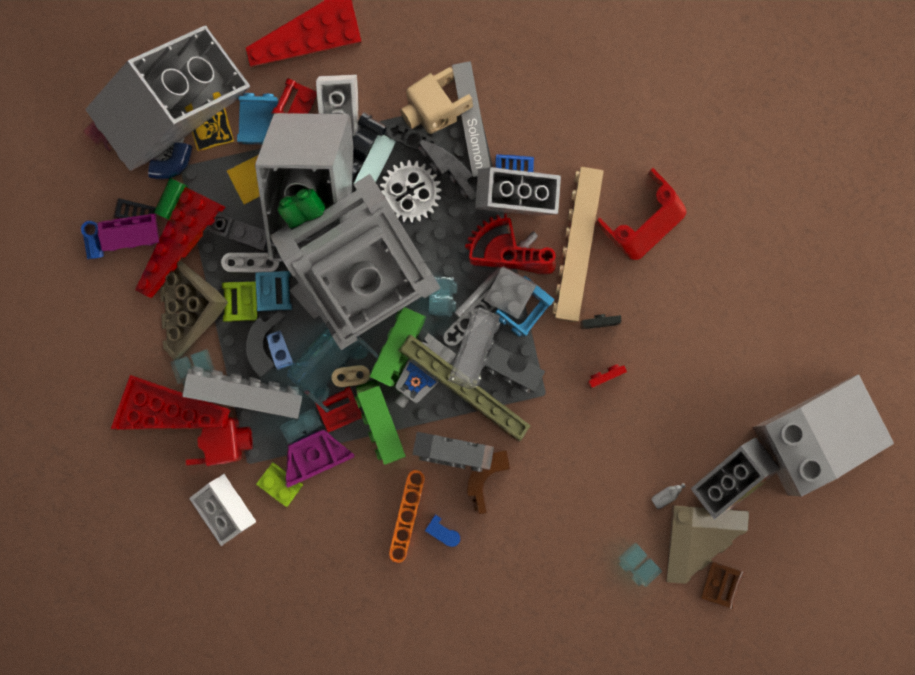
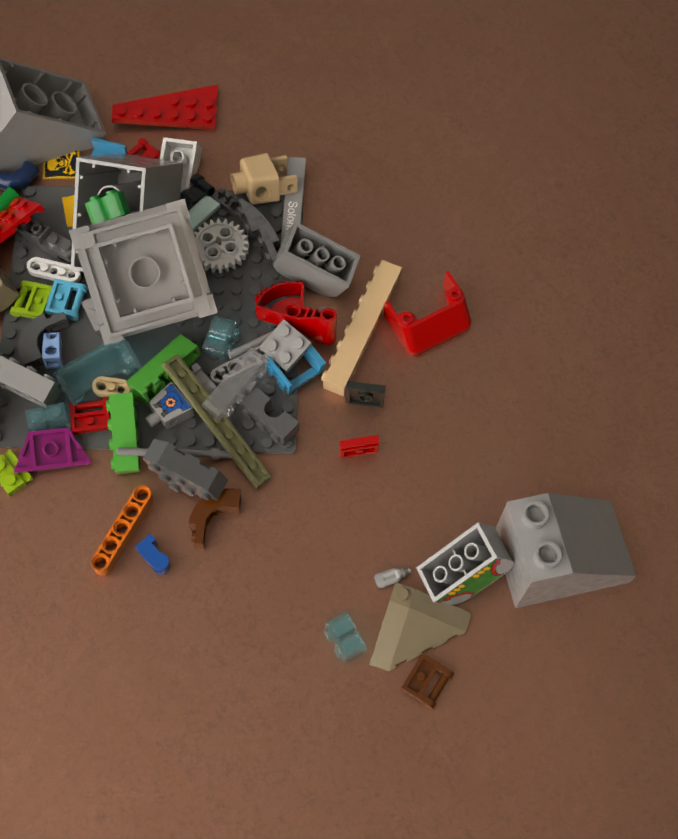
camera: 15 degrees right, 20 degrees down
none -> light grey bar [117,447,232,460]

